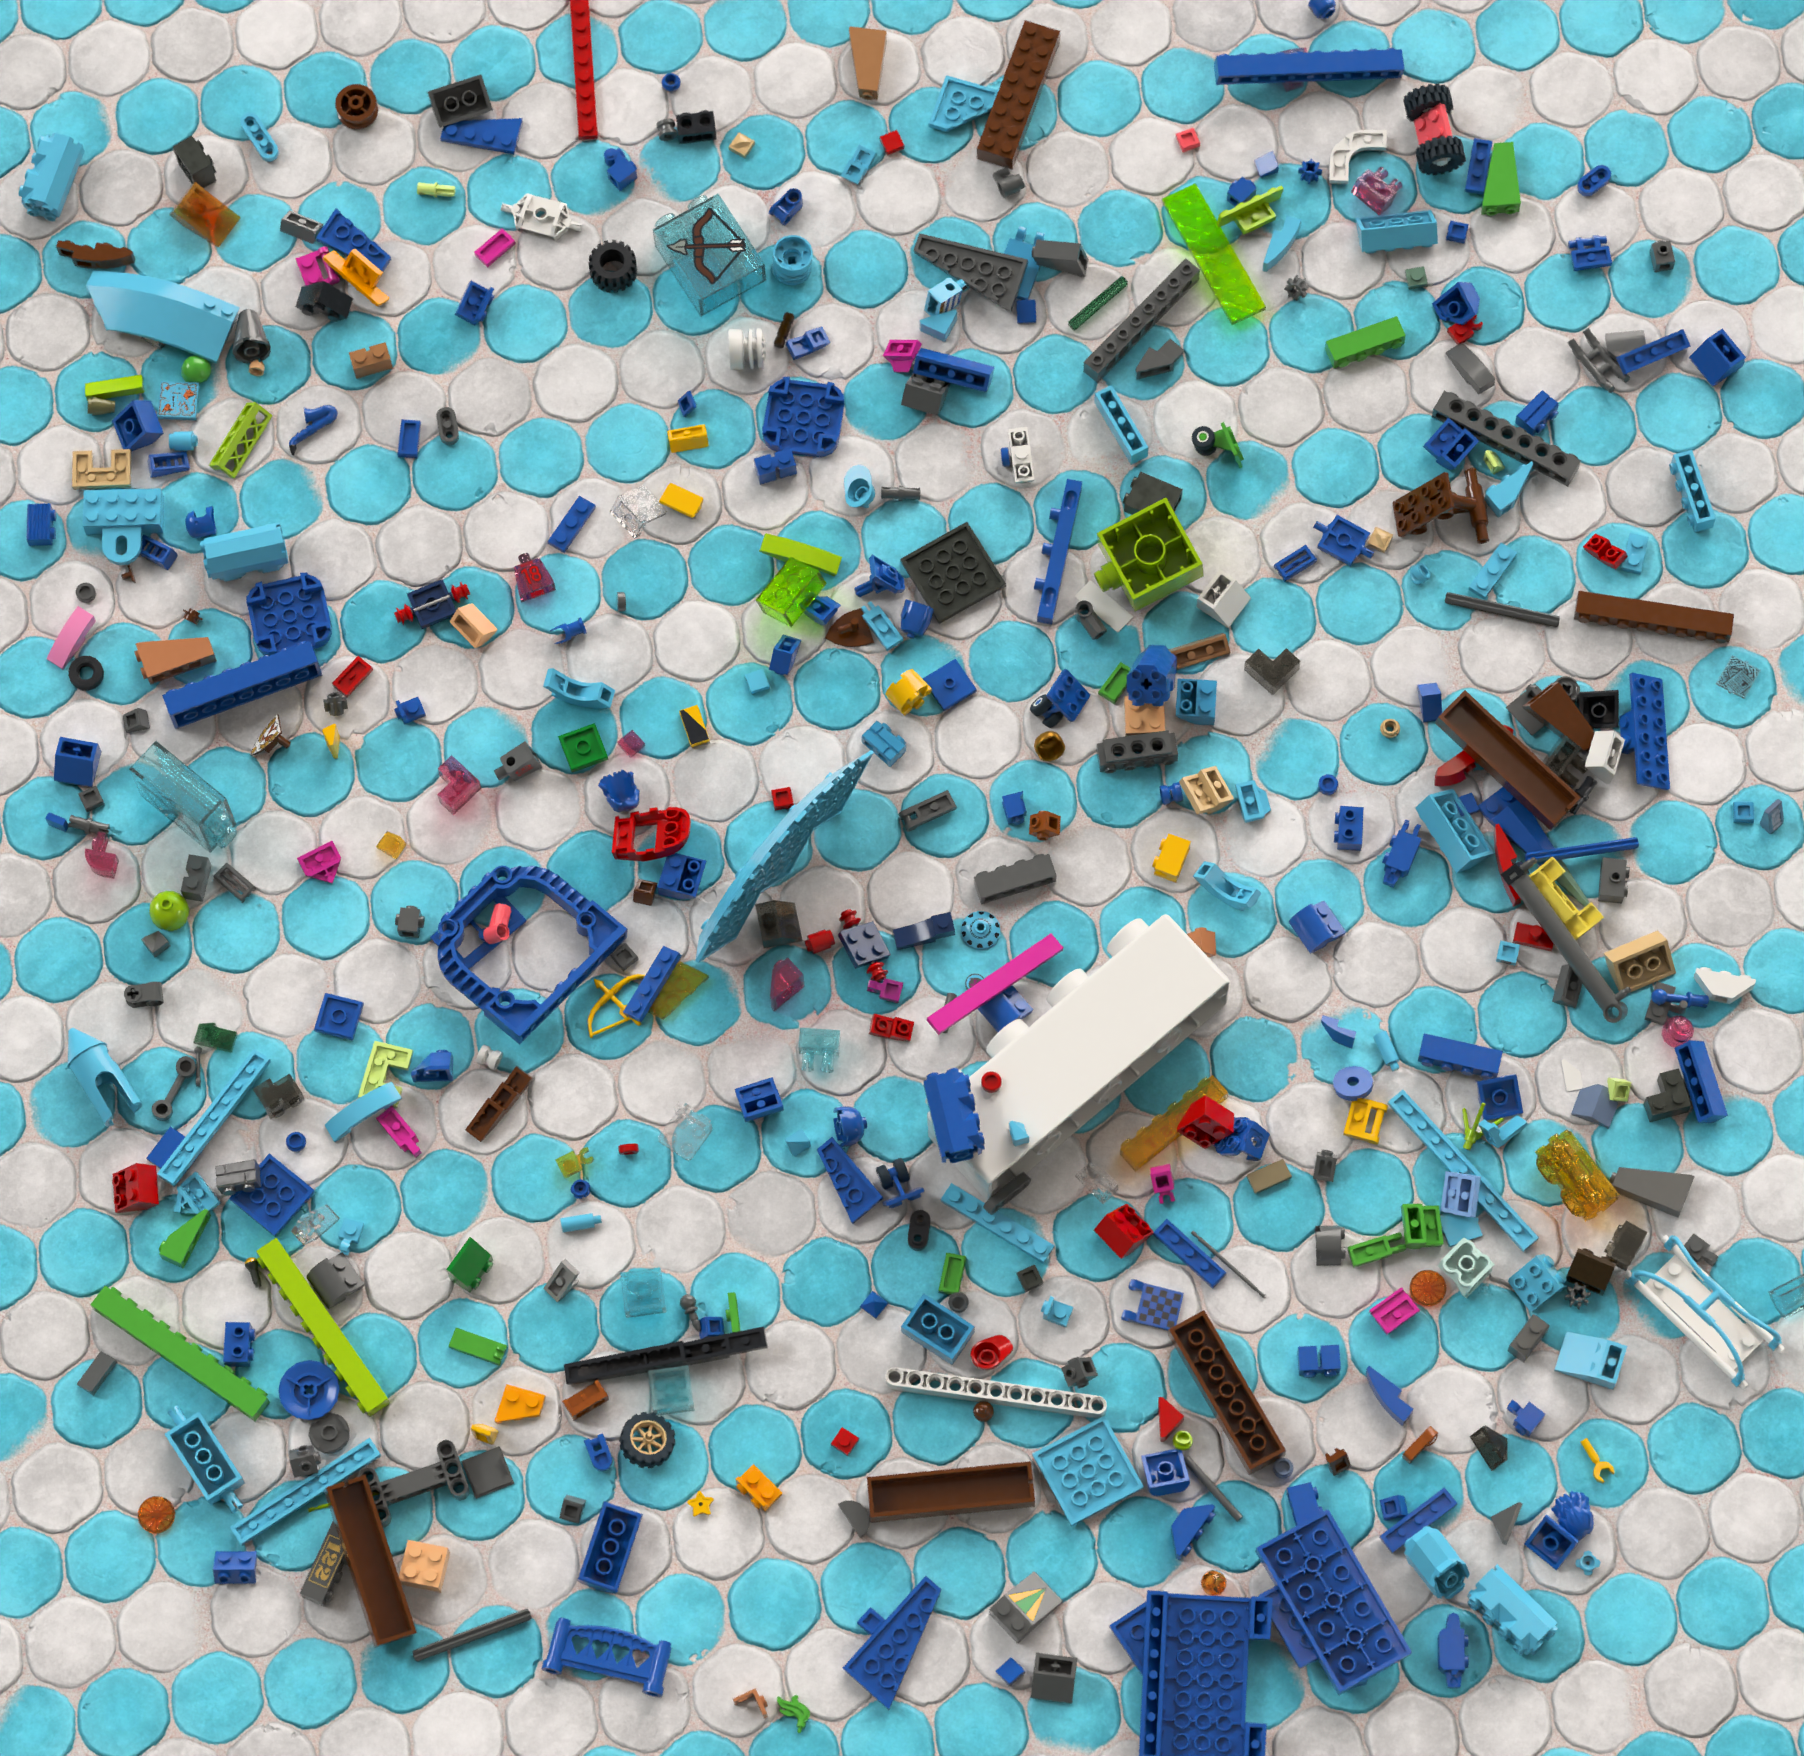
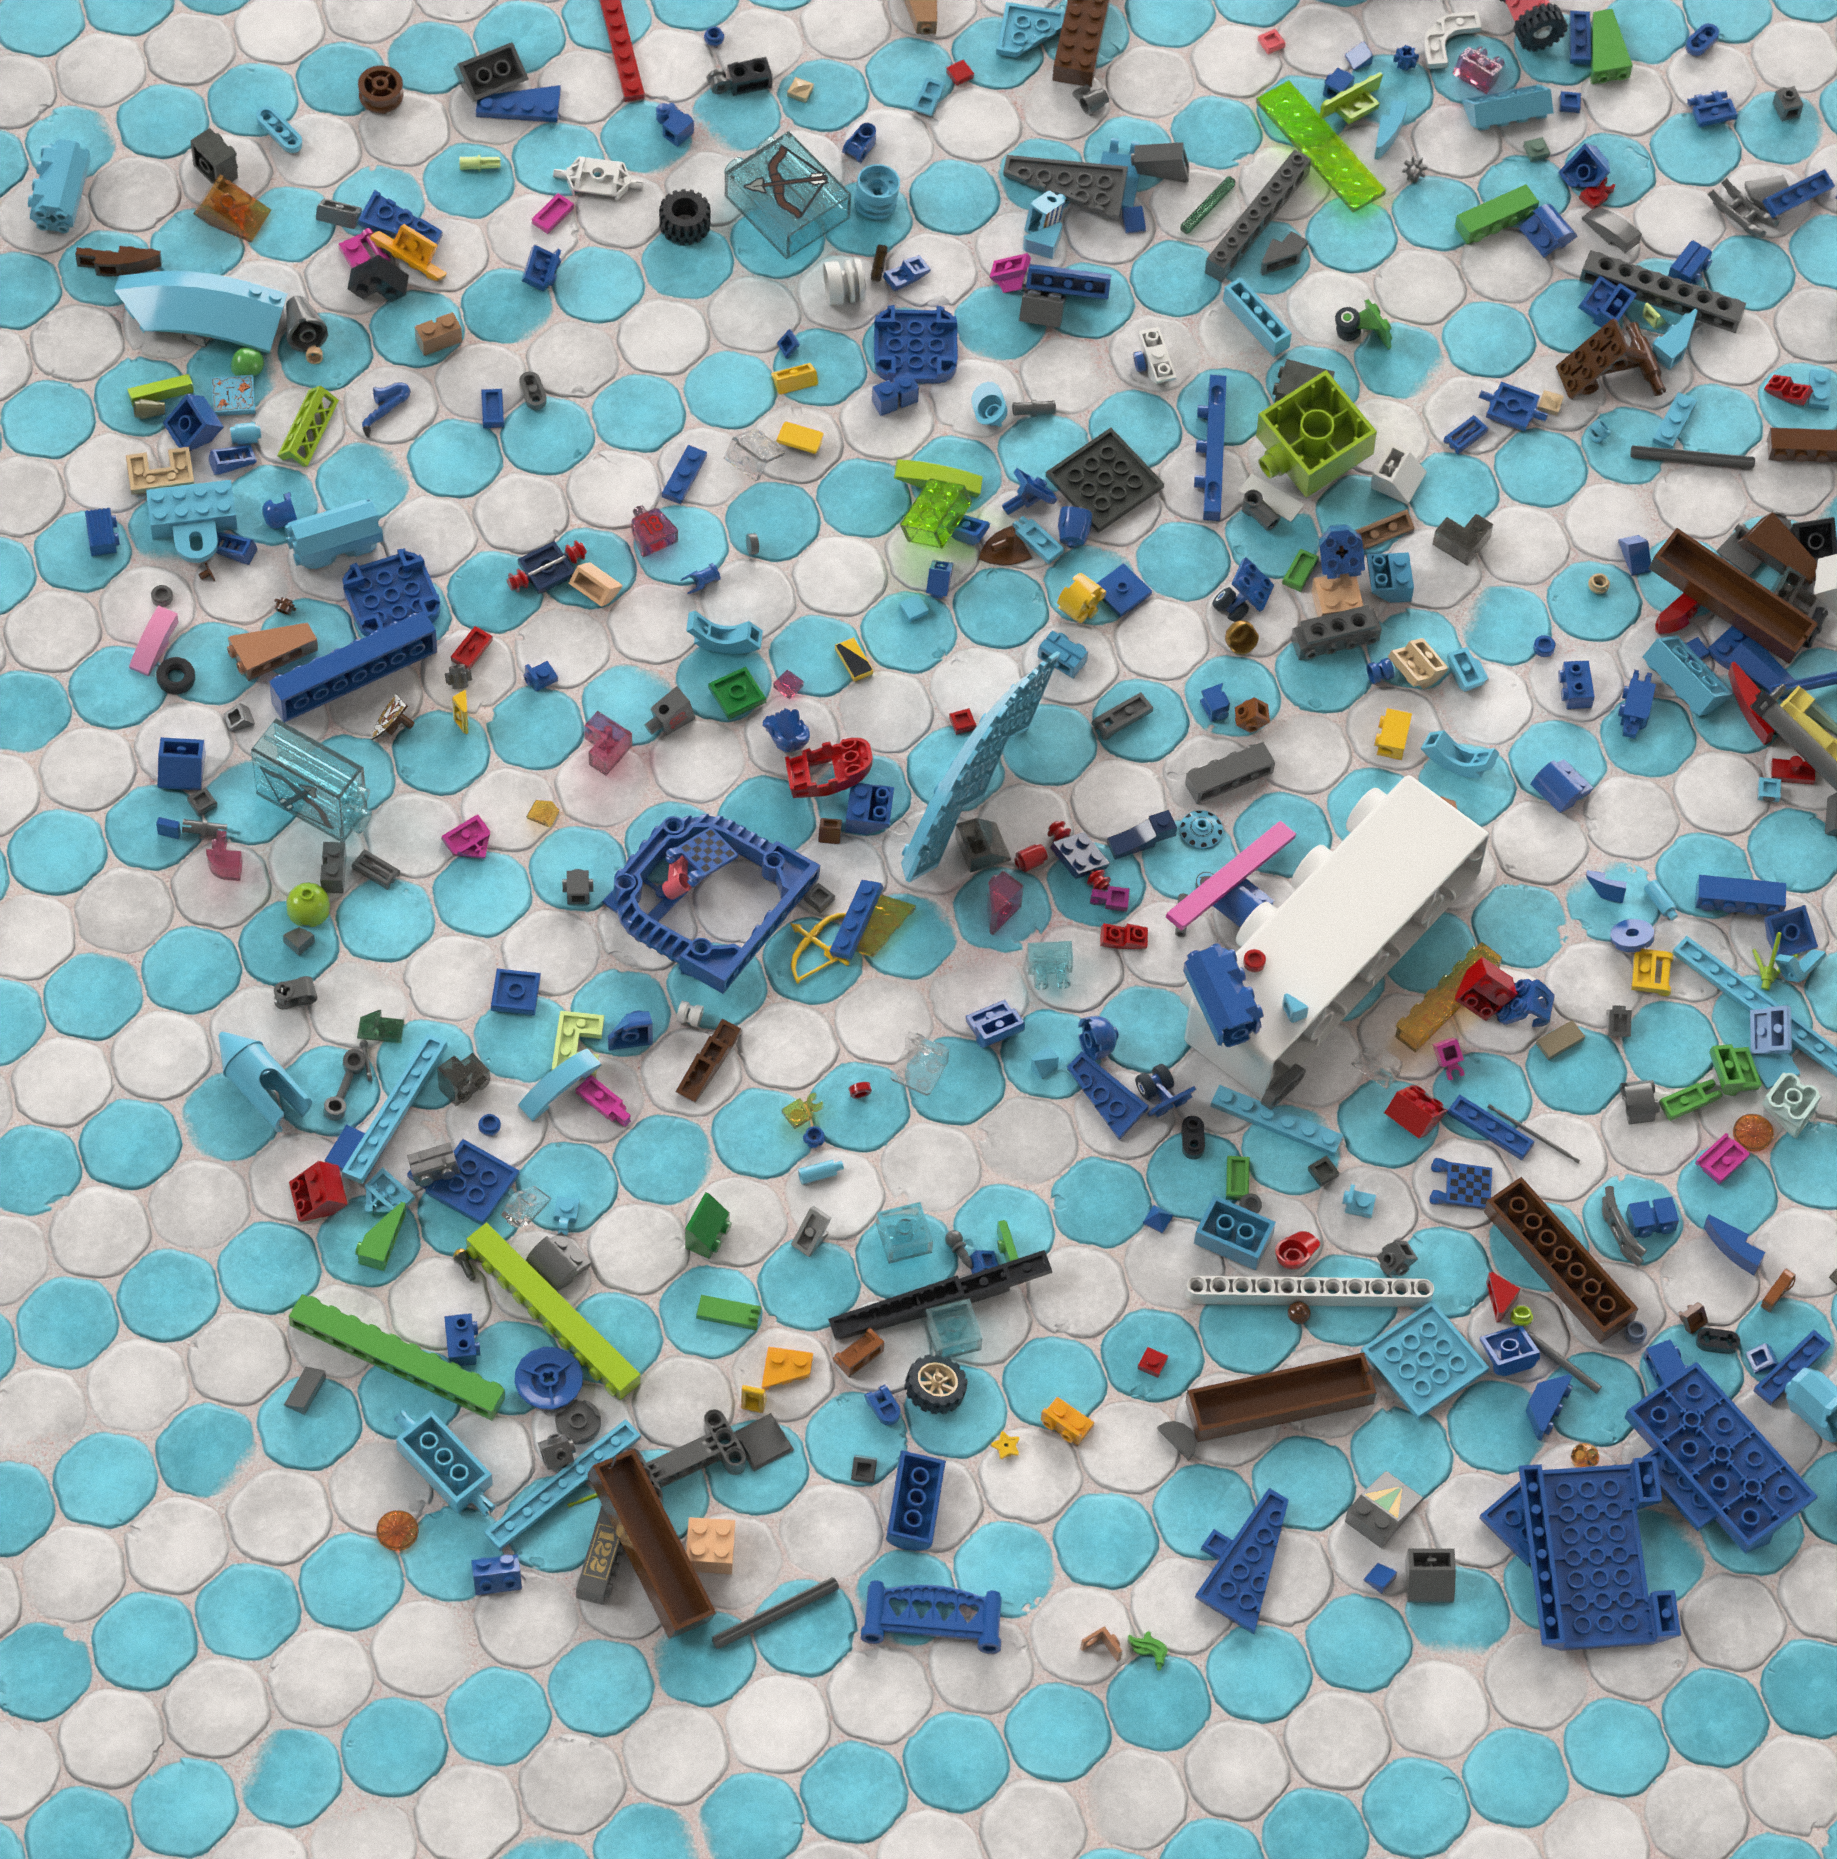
camera: 15 degrees left, 10 degrees down
none -> blue flag [665,827,739,887]
none -> blue brick [1519,204,1578,258]
none -> dark grey piece [1602,1186,1647,1267]
none -> black beam [1696,1328,1740,1354]

